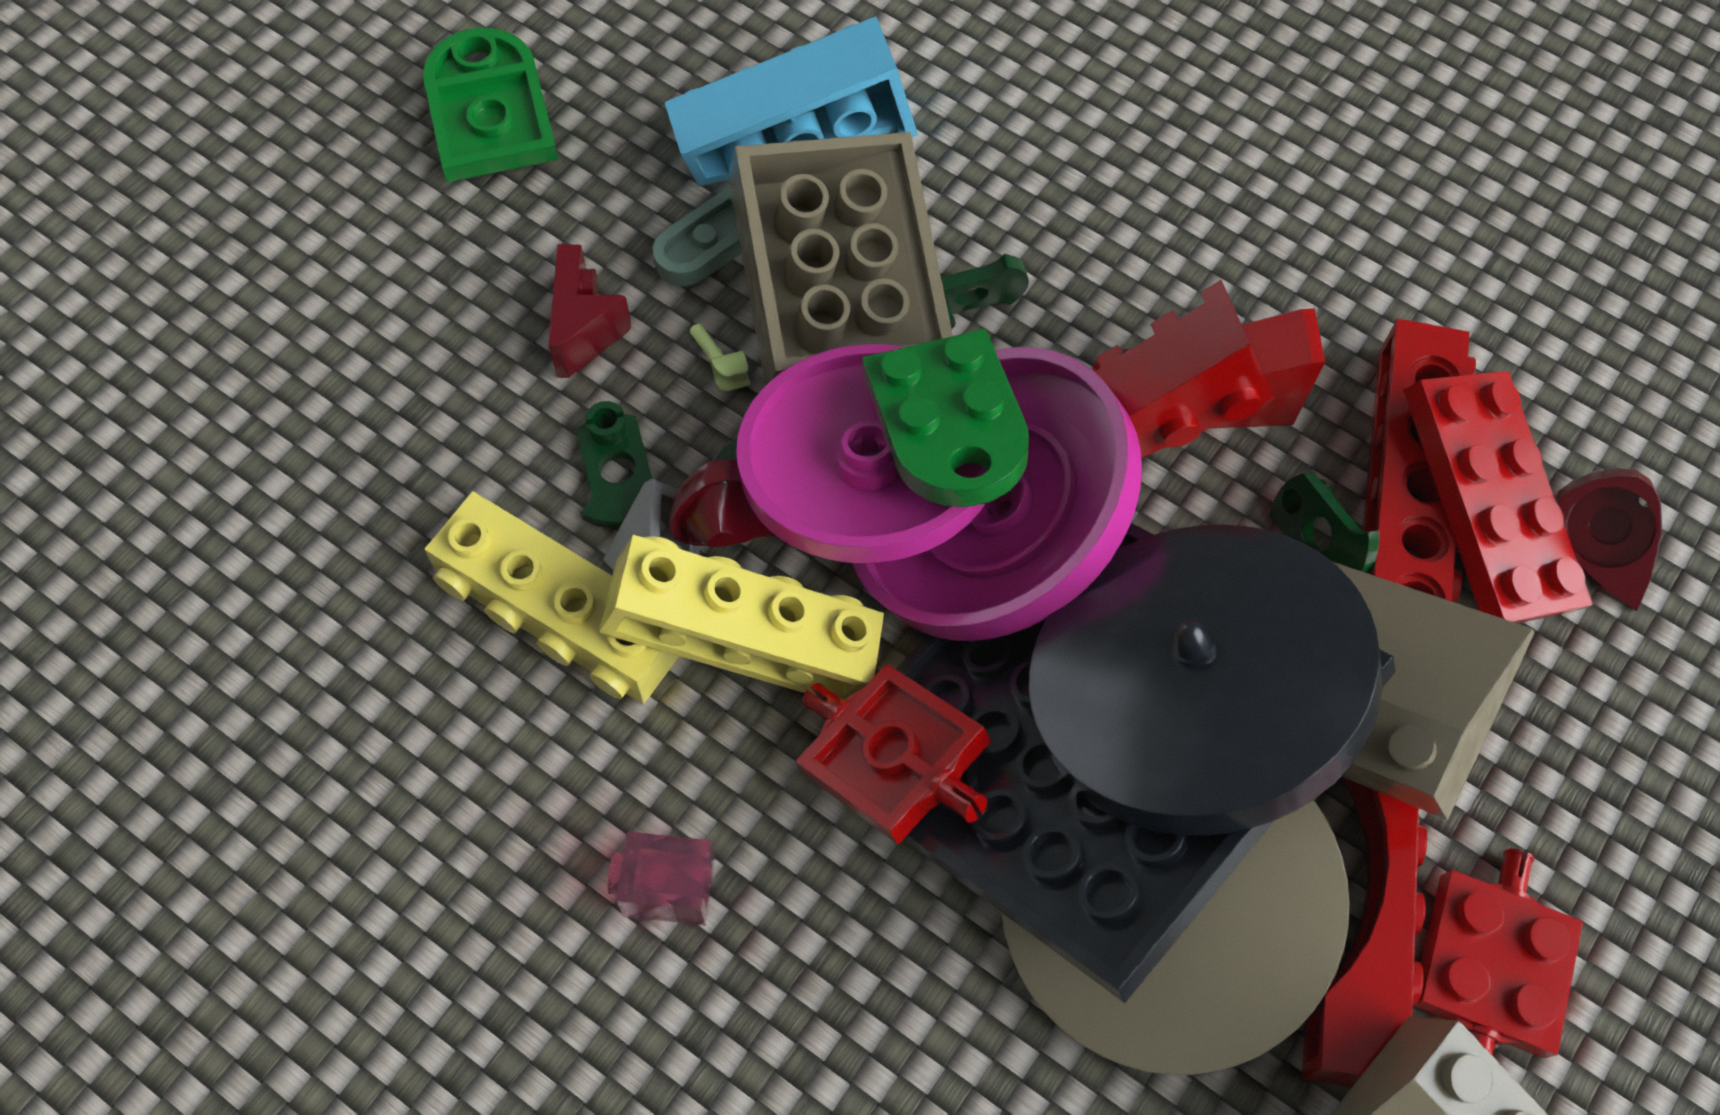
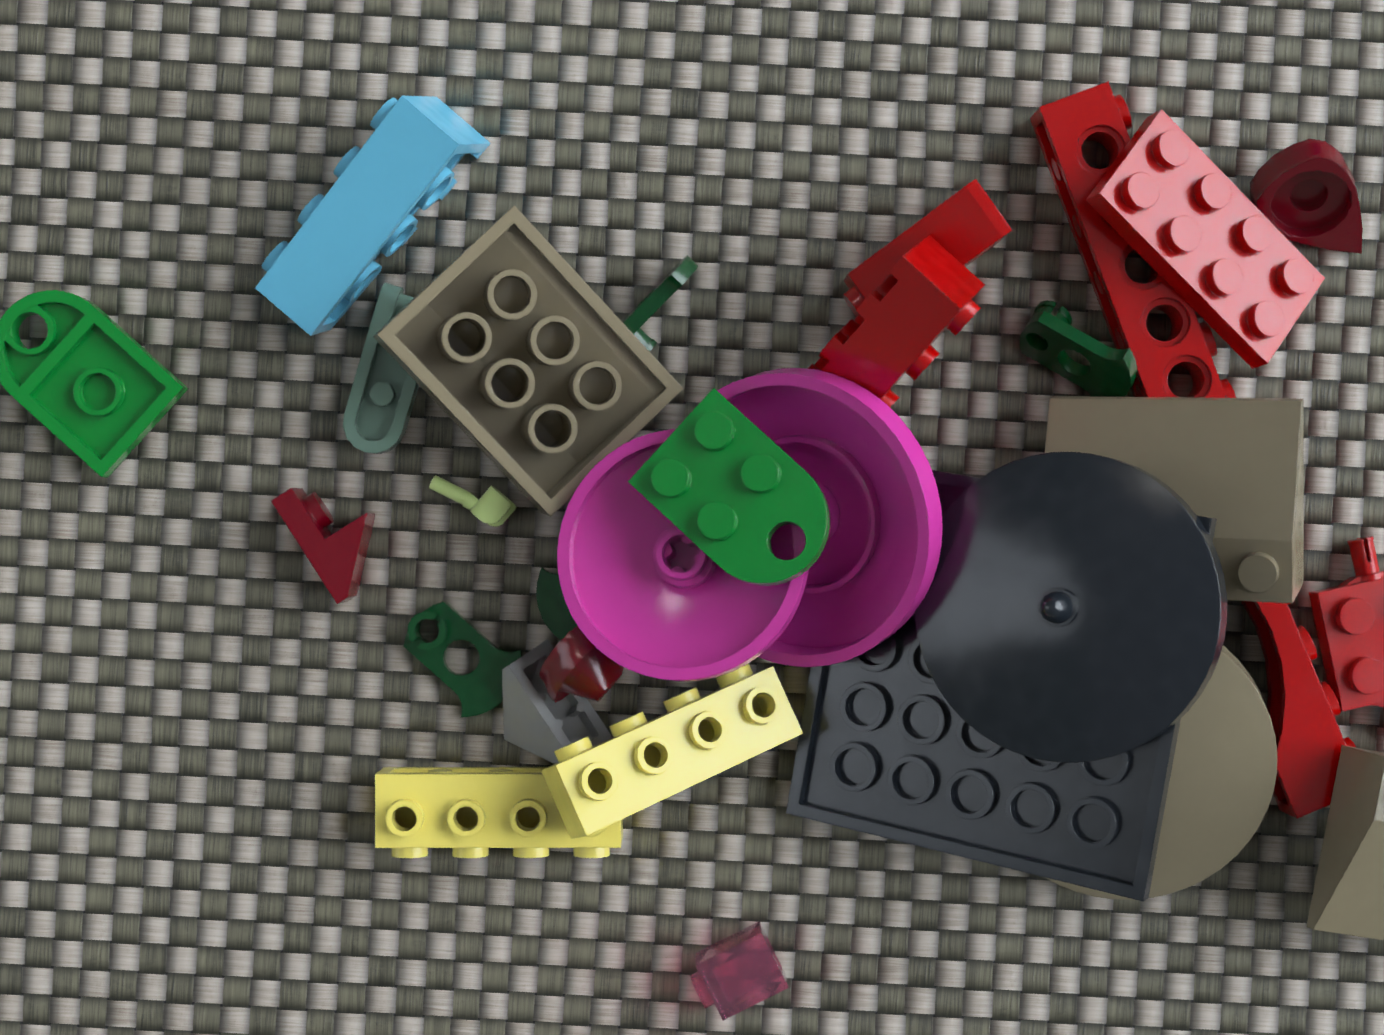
camera: 30 degrees left, 25 degrees up
red plate [795,664,991,845] -> none

